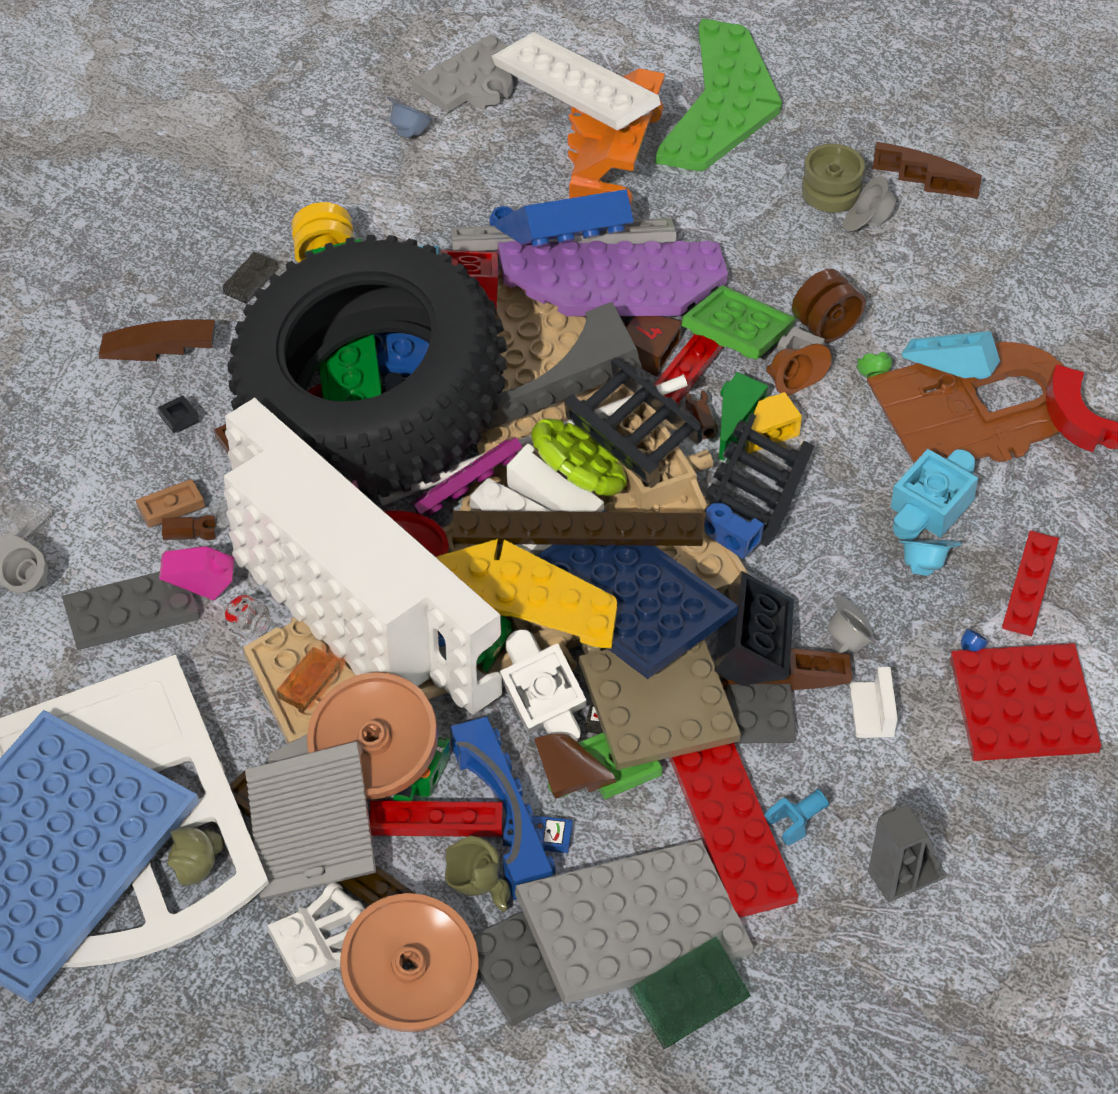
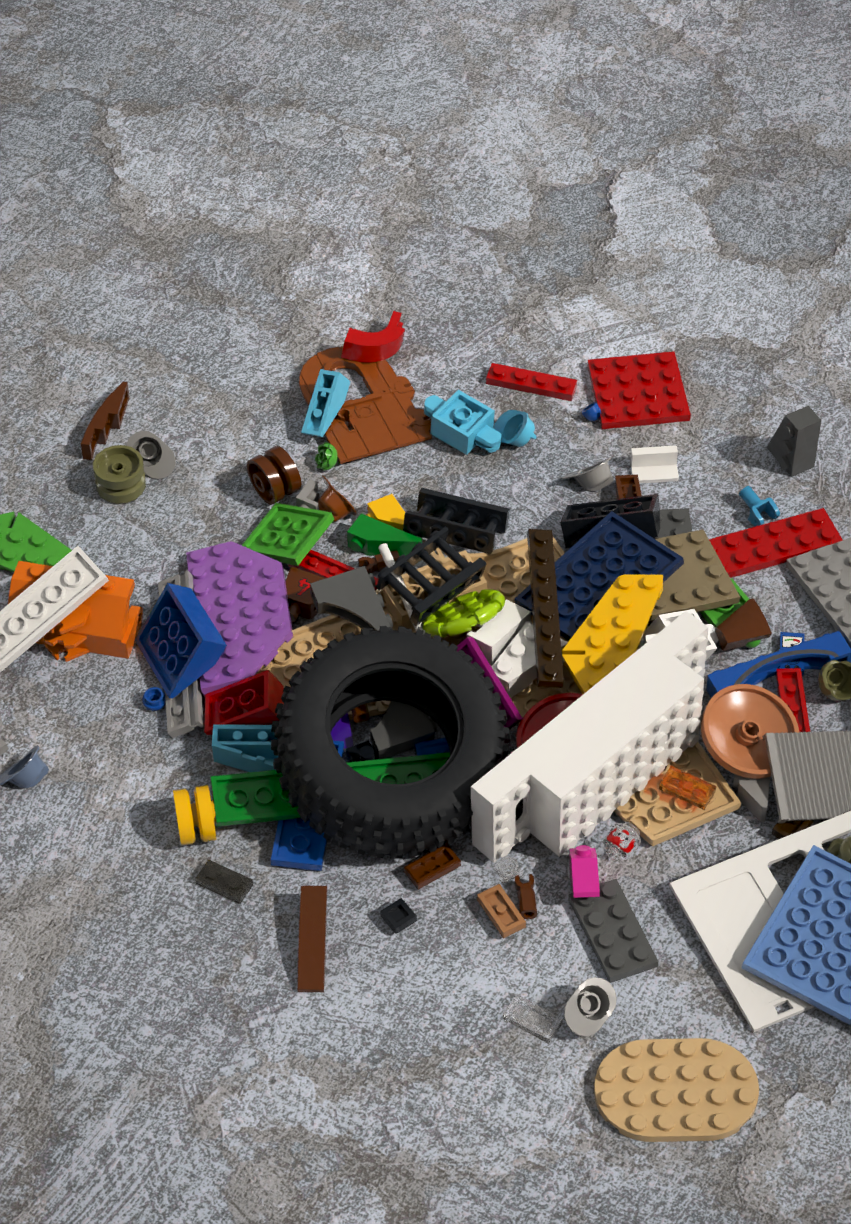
camera: 90 degrees left, 0 degrees up
blue leg [704,503,764,559] -> none

